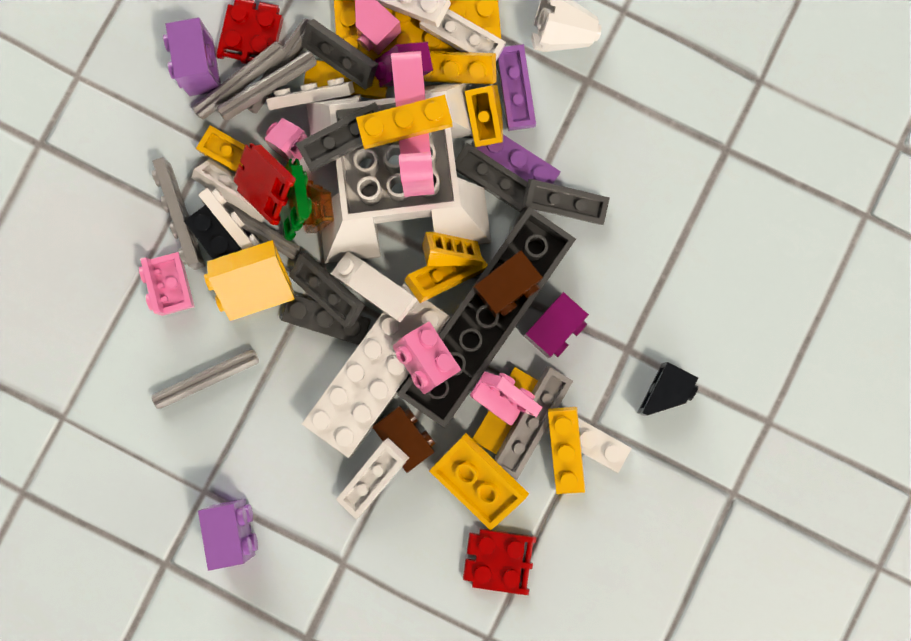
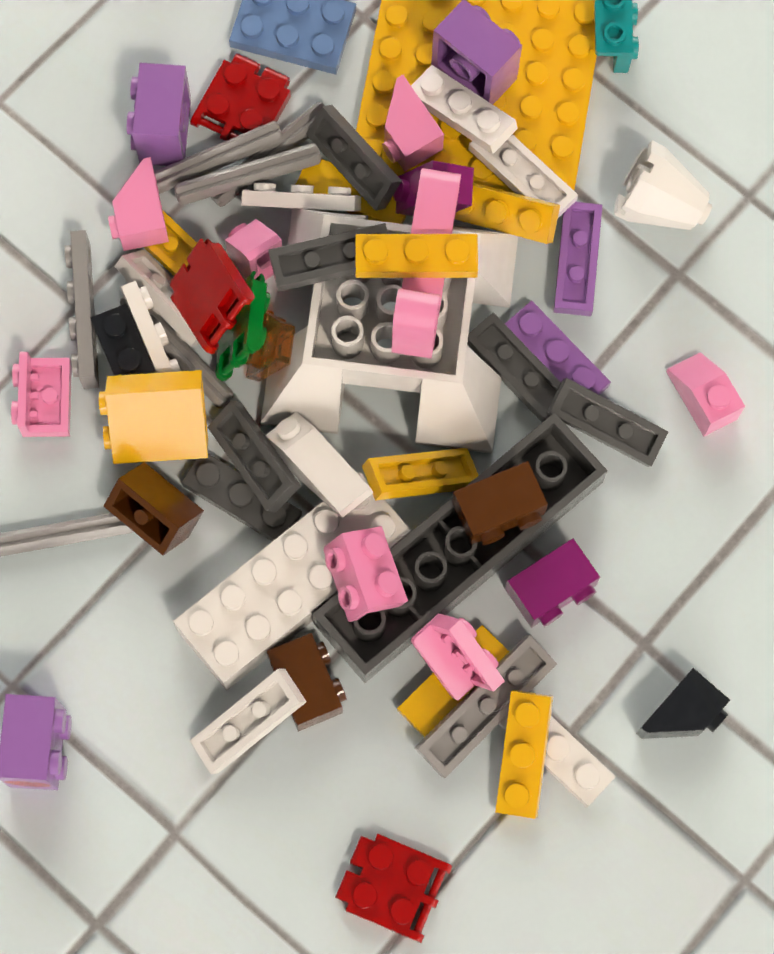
camera: 15 degrees right, 10 degrees down
yellow slope [422,232,483,266] -> none
yellow plate [429,433,529,530] -> none
yellow slope [465,85,503,147] -> none
none -> reddish brown brick [103,462,204,556]
none -> bright pink slope [108,157,169,251]
none -> bright pink slope [666,352,745,436]

